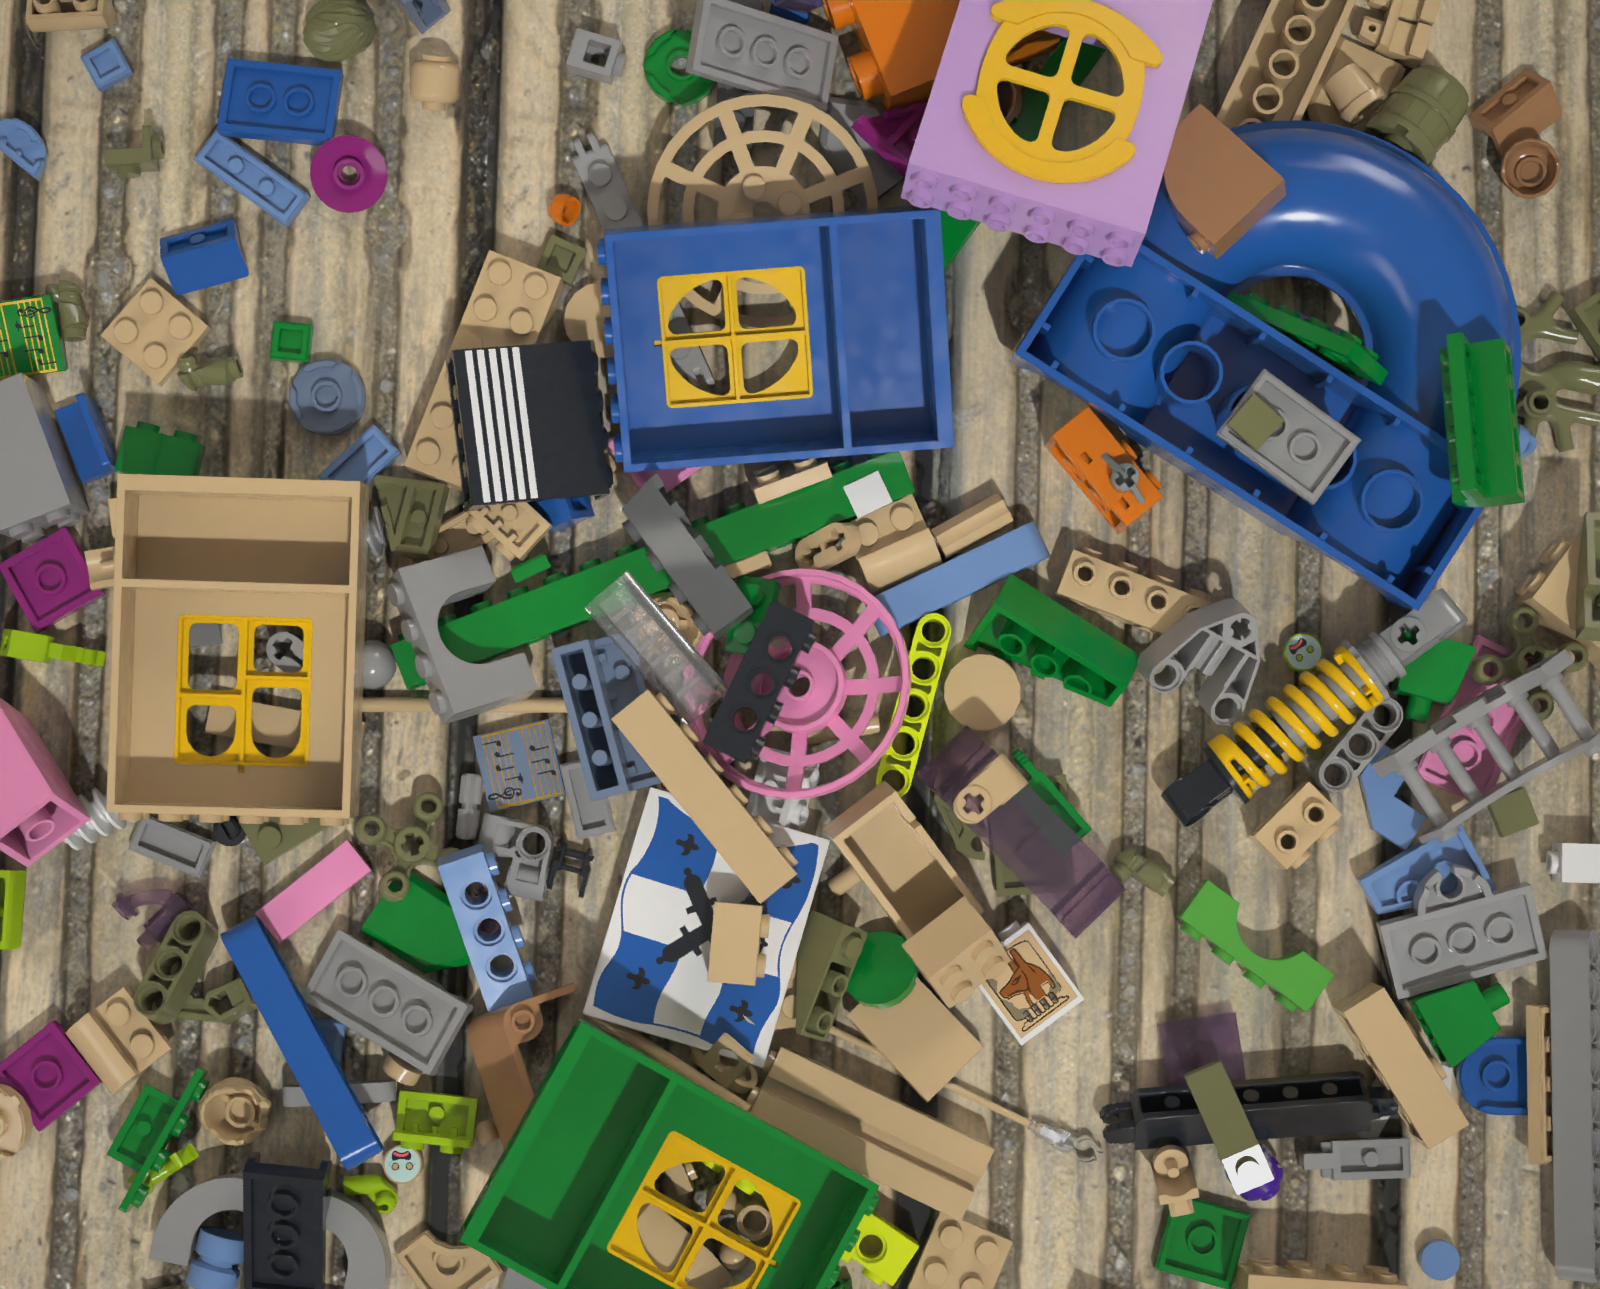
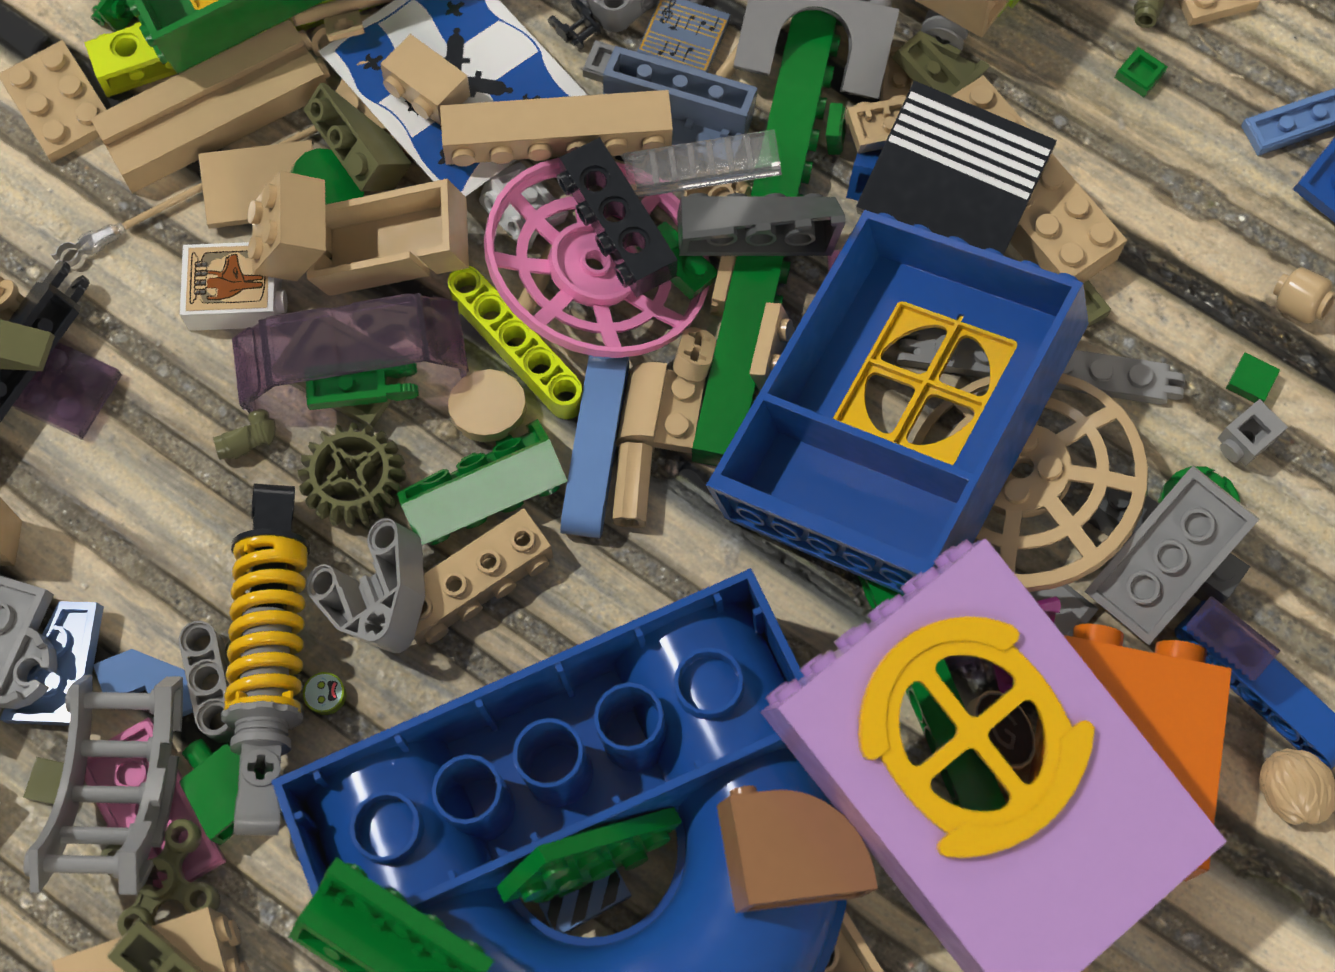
camera: 125 degrees right, 15 degrees down
blue panel [160,218,249,295] -> none
sand blue tile [289,359,366,436] -> none
magenta dish [310,135,388,213] -> none
medium blue tile [317,424,401,485] -> none
orange hinge [547,193,581,227] -> none
white sticker [843,471,893,518] -> none
tan piece [953,753,1029,824] -> none
orange piece [1045,406,1163,535] -> none
bright green arch [1175,879,1335,1013] -> none
light grey tile [1215,369,1361,505] -> none
olive tile [1226,393,1284,451] -> none
tan brick [1248,781,1342,870] -> none
none -> olive gear [298,422,407,529]
none -> green tile [1226,352,1280,403]

